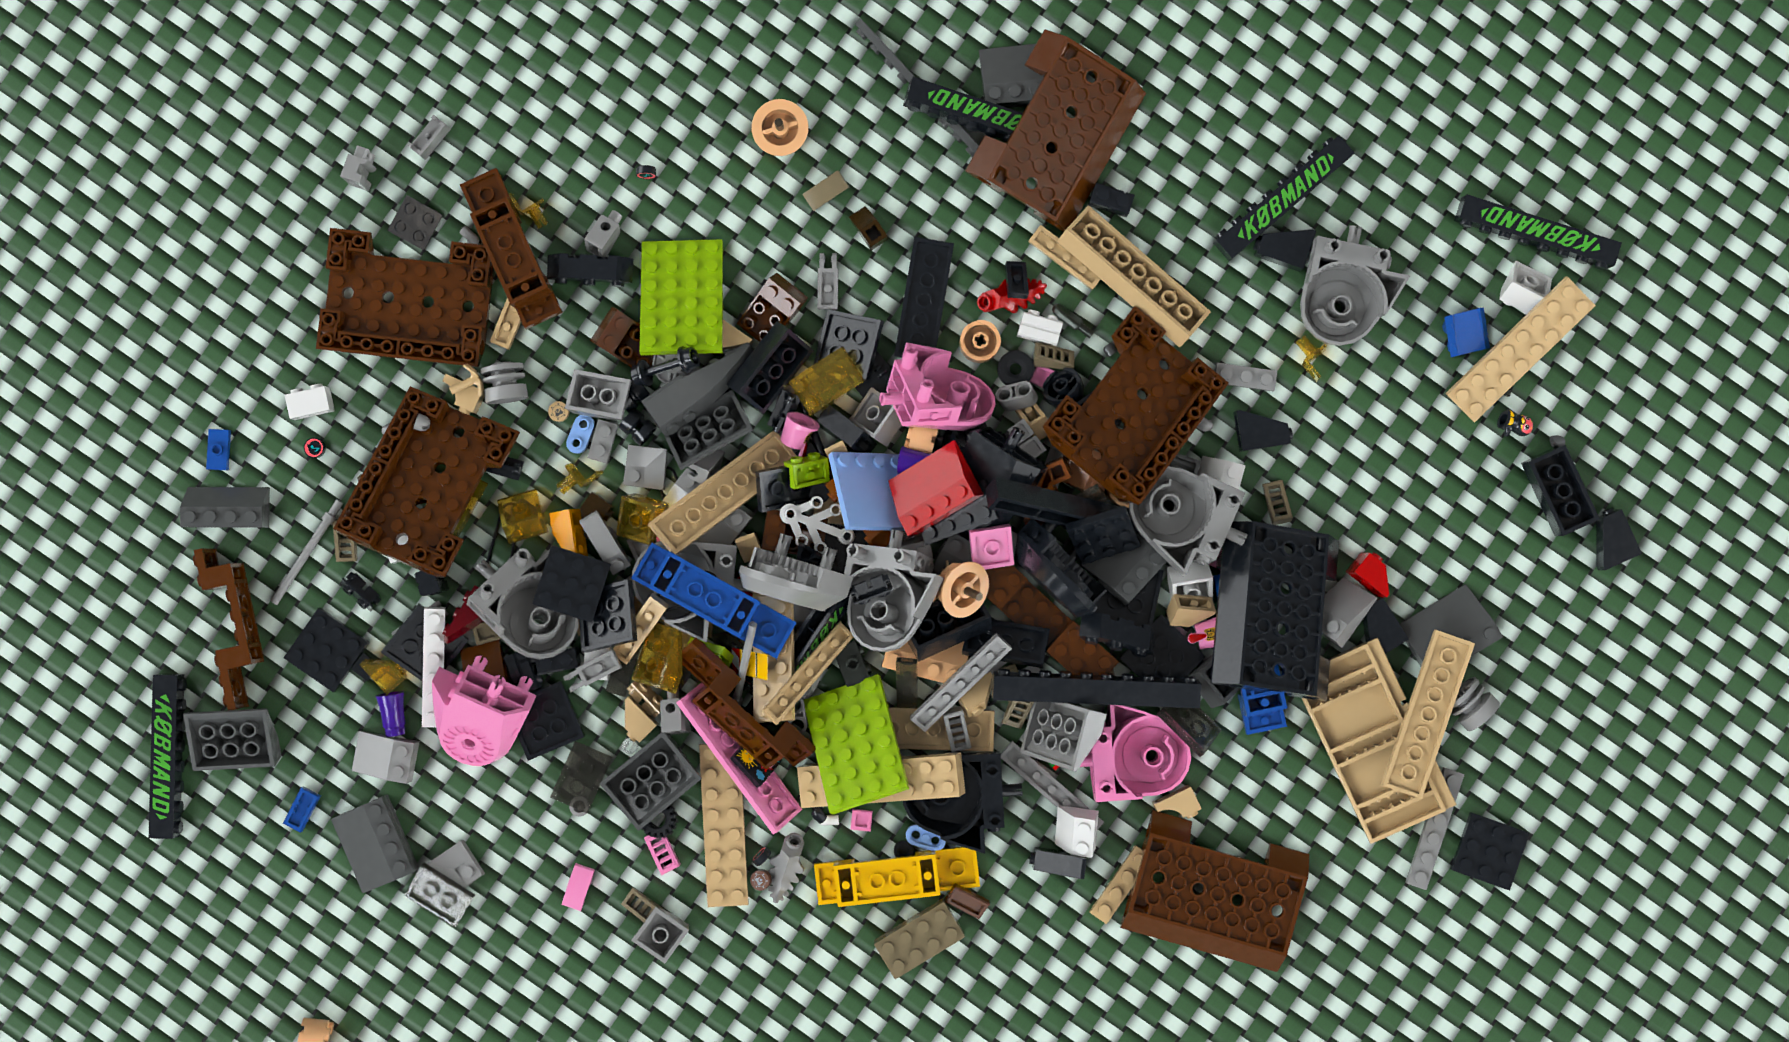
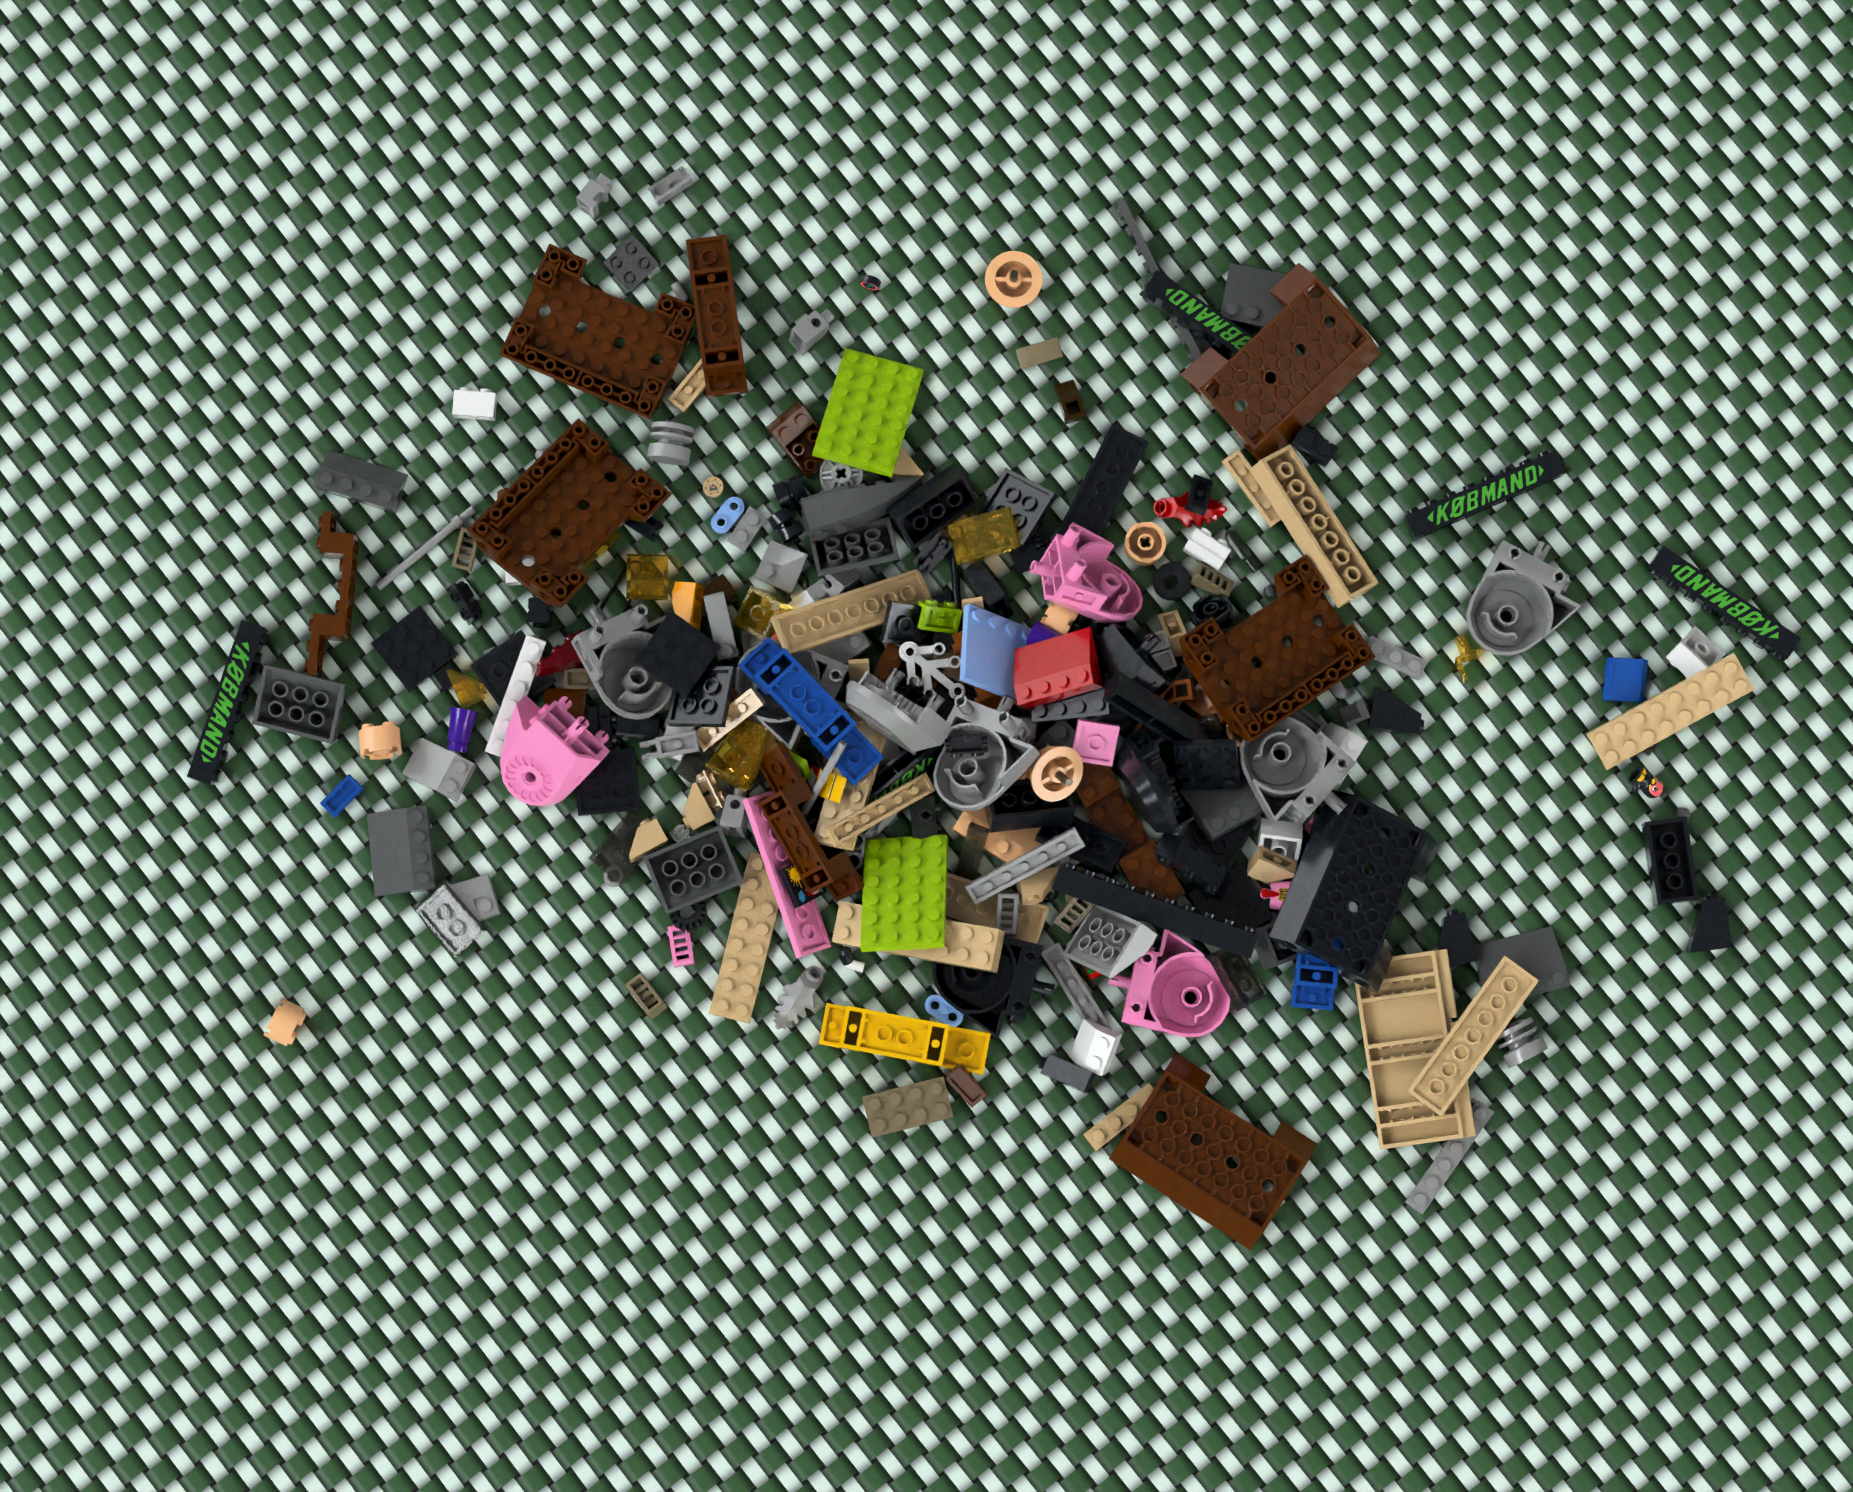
camera: 15 degrees right, 5 degrees down
blue plate [206,429,231,471] -> none
black tile [304,438,326,458] -> none
light grey hinge [414,414,430,431] -> none
tan arch [443,374,485,415] -> none
tan plant [449,364,484,397] -> none
clear yellow bracket [509,193,549,229] -> none
black brick [547,253,634,287] -> none
clear yellow bracket [556,463,604,494] -> none
bright pink slope [562,863,595,911] -> none
light grey slope [565,369,632,420] -> none
black piece [631,346,700,387] -> none
light grey slope [631,906,689,964] -> none
reddish brown slope [737,273,808,342] -> none
reddish brown tile [750,869,772,891] -> none
black tile [752,846,771,866] -> none
bright pink hat [780,411,820,457] -> none
light grey hinge [817,253,838,310] -> none
light grey slope [849,387,902,447] -> none
bright pink tile [850,809,873,832] -> none
black tile [894,840,914,858] -> none
light grey beam [995,381,1038,412] -> none
bright pink tile [1029,367,1054,388] -> none
tan arch [1152,785,1202,819] -> none
black slope [1253,229,1316,272] -> none
dark tan slope [1262,480,1293,525] -> none
light grey slope [1322,577,1377,648] -> none
red slope [1345,552,1389,598] -> none
black plate [1450,812,1530,891] -> none
none -> light nougat brick [358,721,402,760]
none -> tan slope [629,818,668,863]
none -> dark grey panel [1338,698,1370,729]

